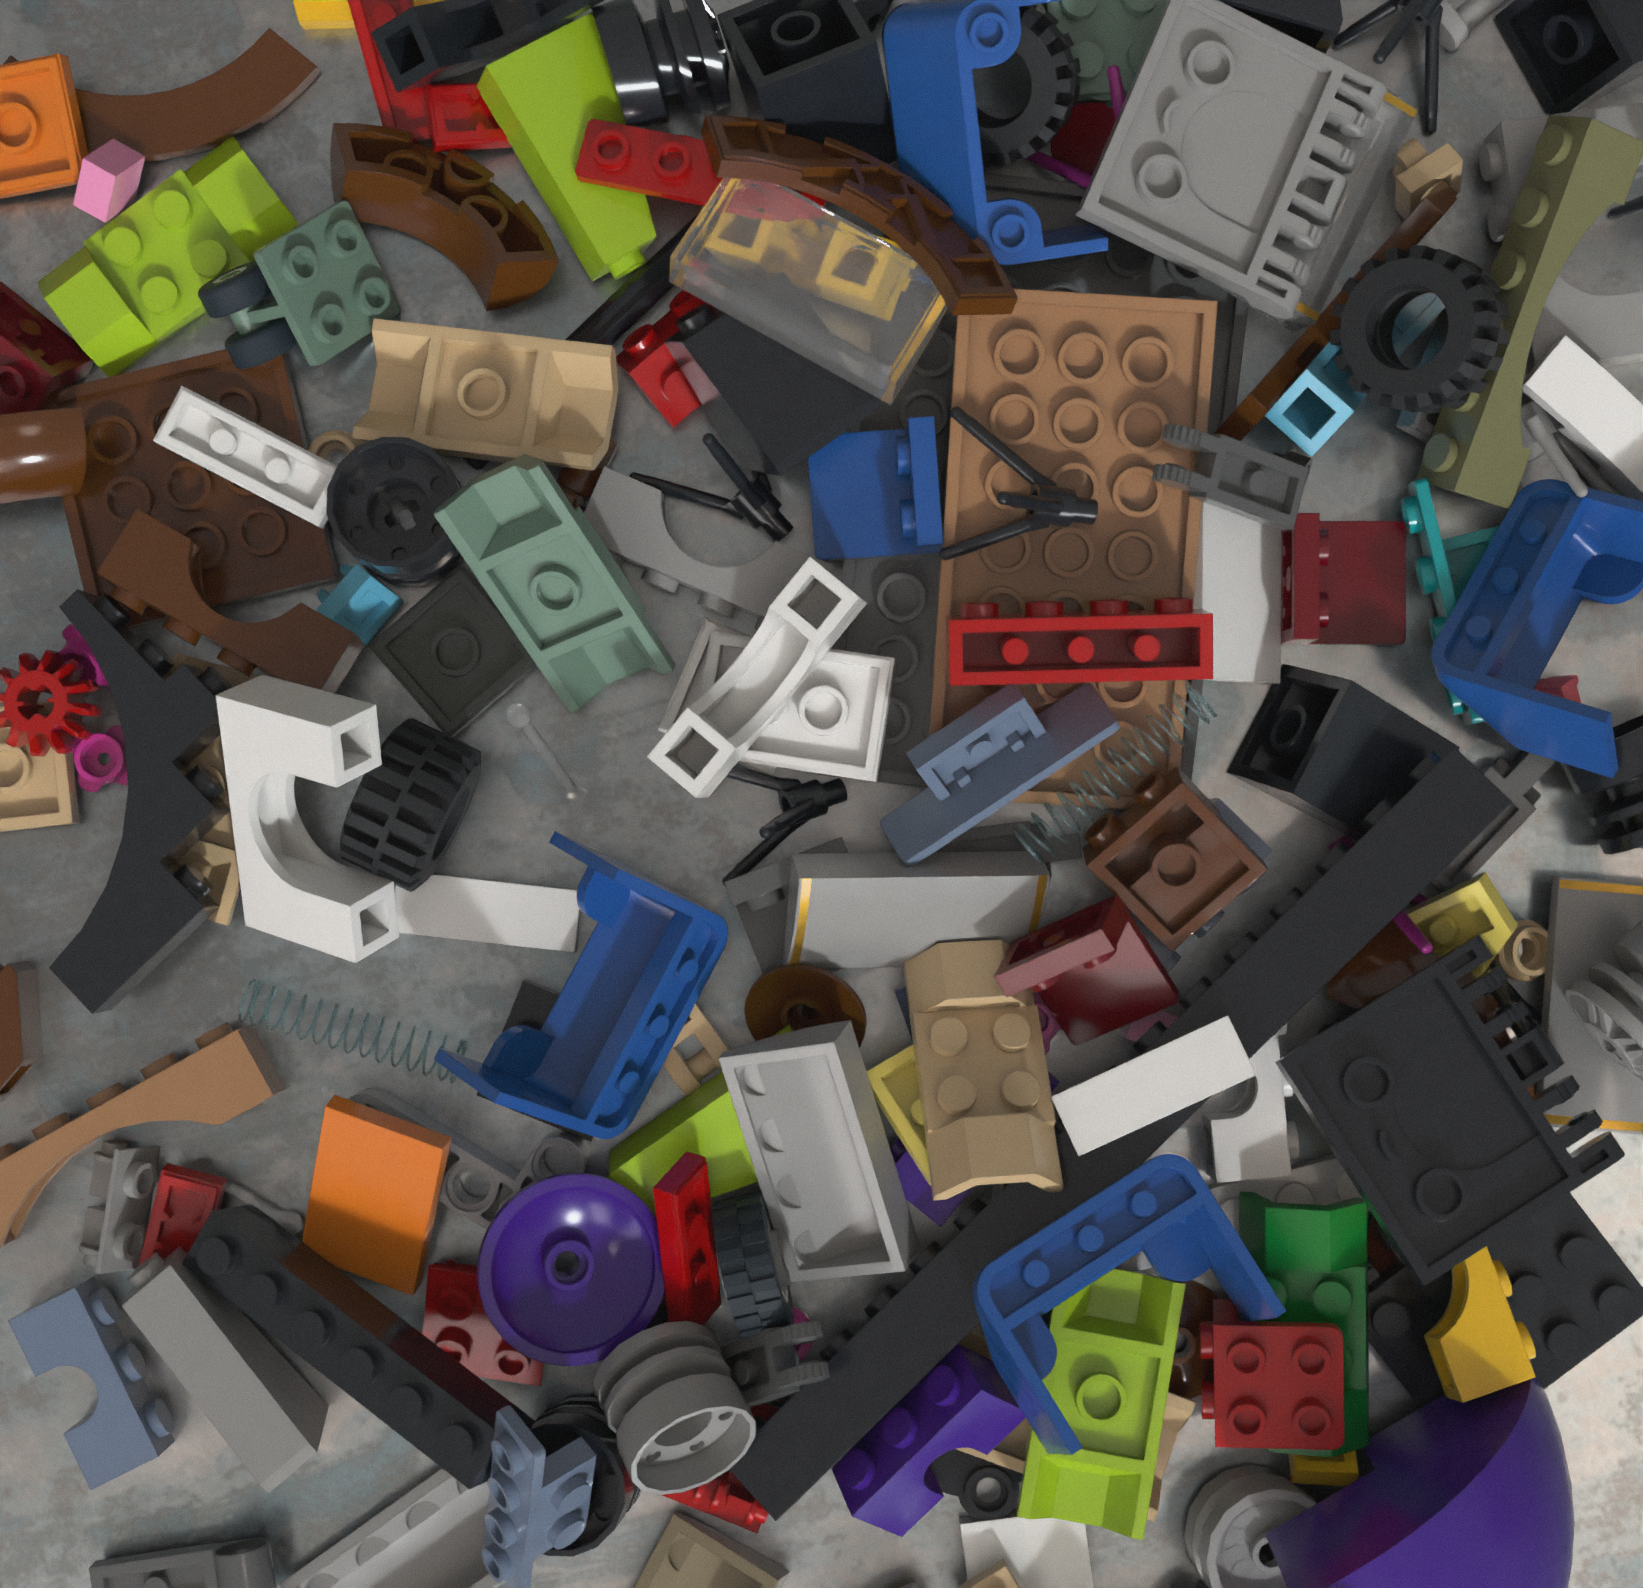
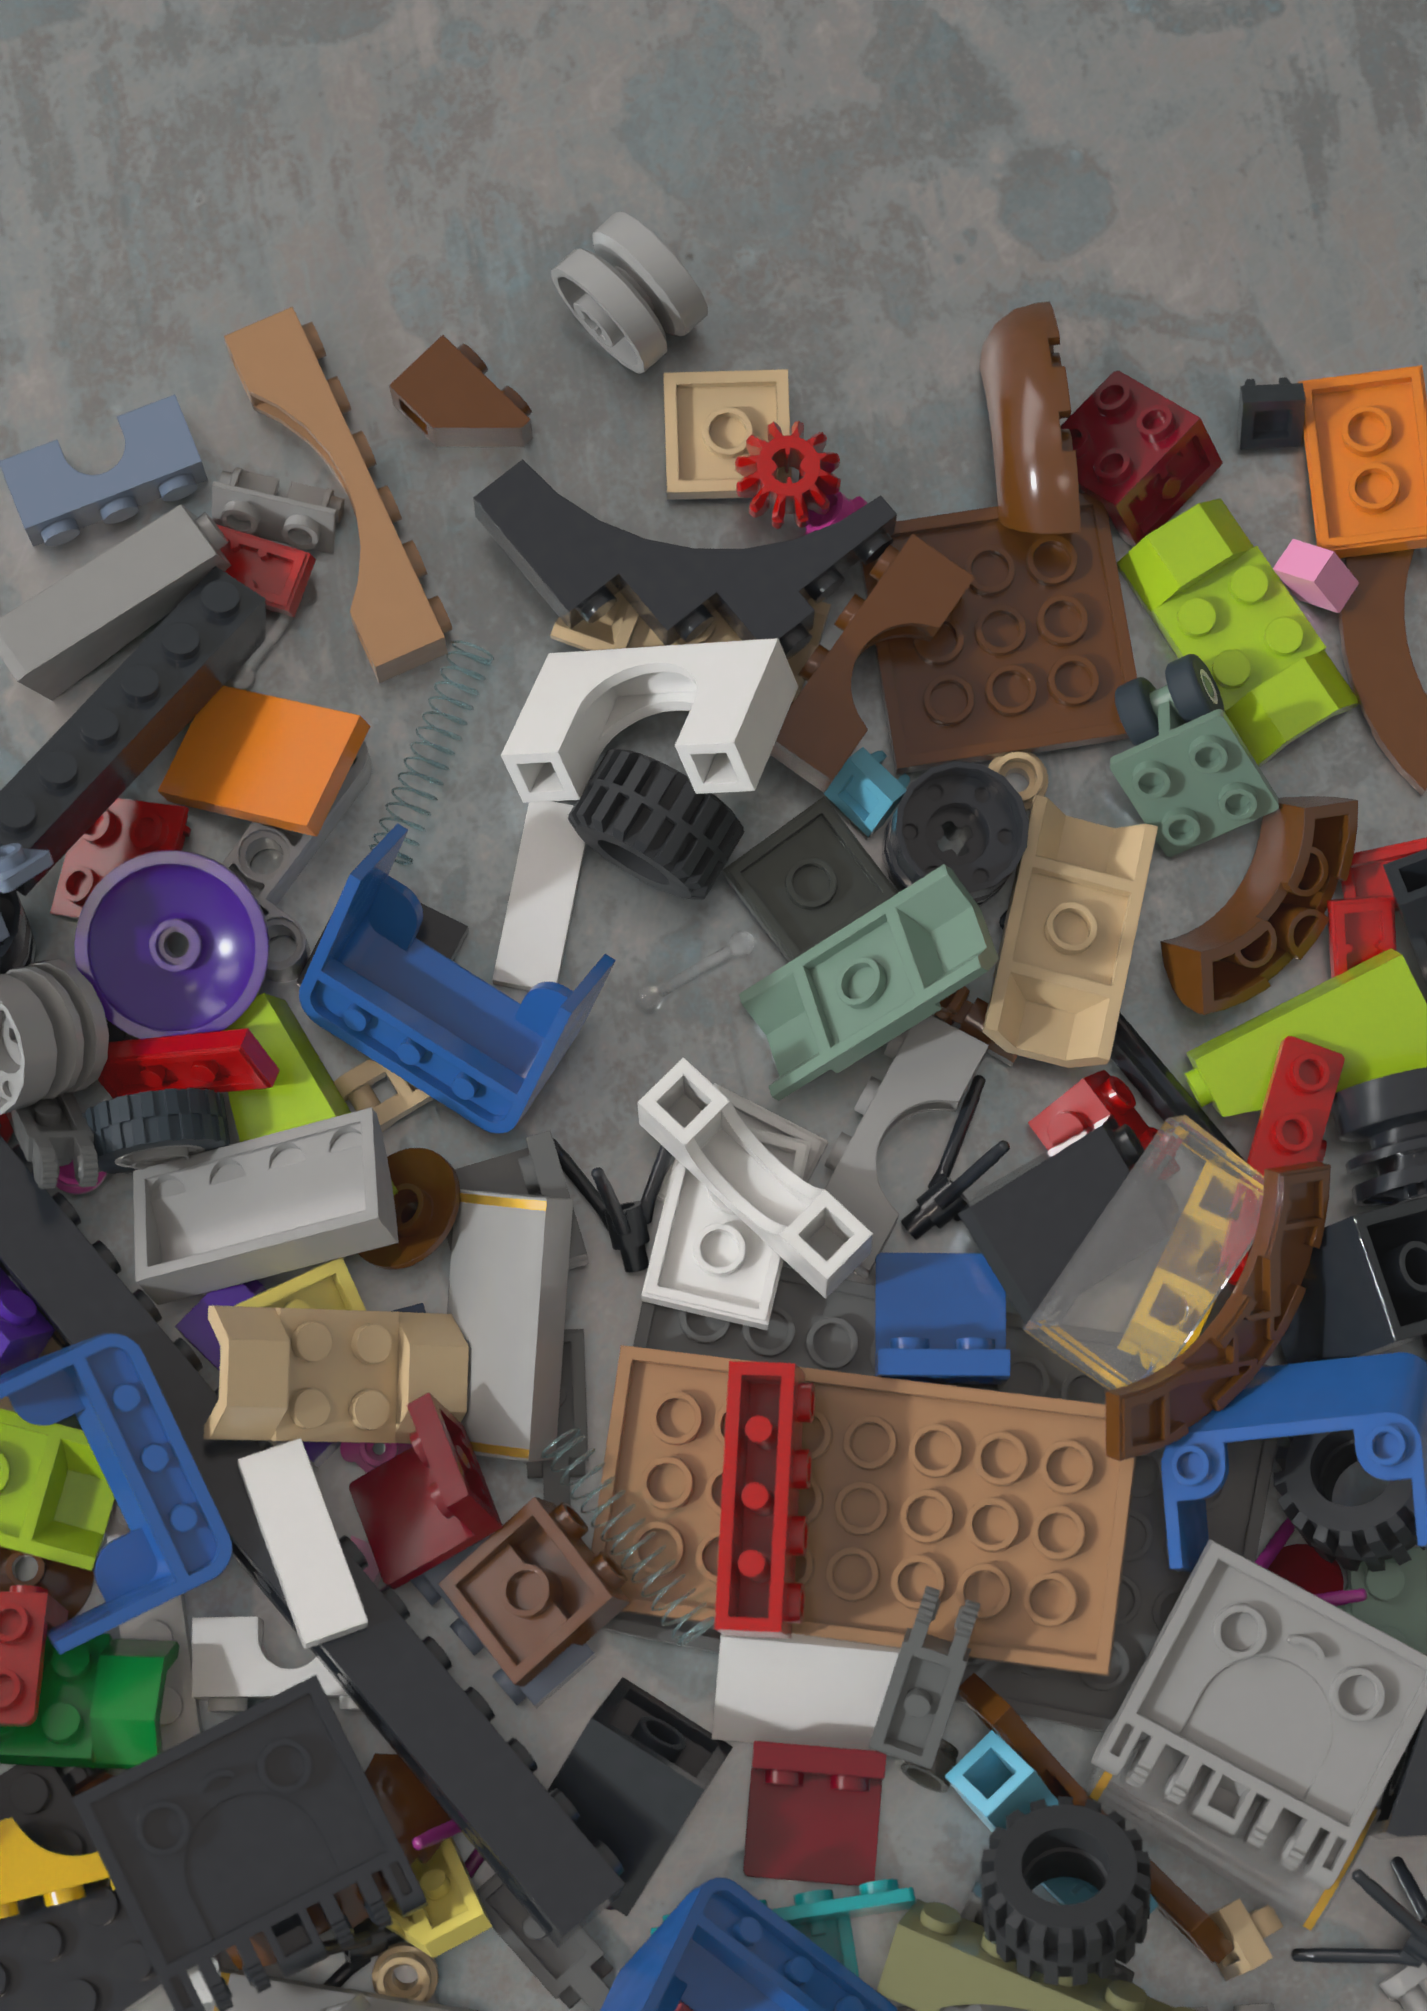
camera: 85 degrees right, 10 degrees down
dark pink plate [72,725,128,792] -> none
white tile [153,386,337,529] -> none
sand blue bracket [880,683,1120,867] -> none
black plant [940,406,1098,561] -> none

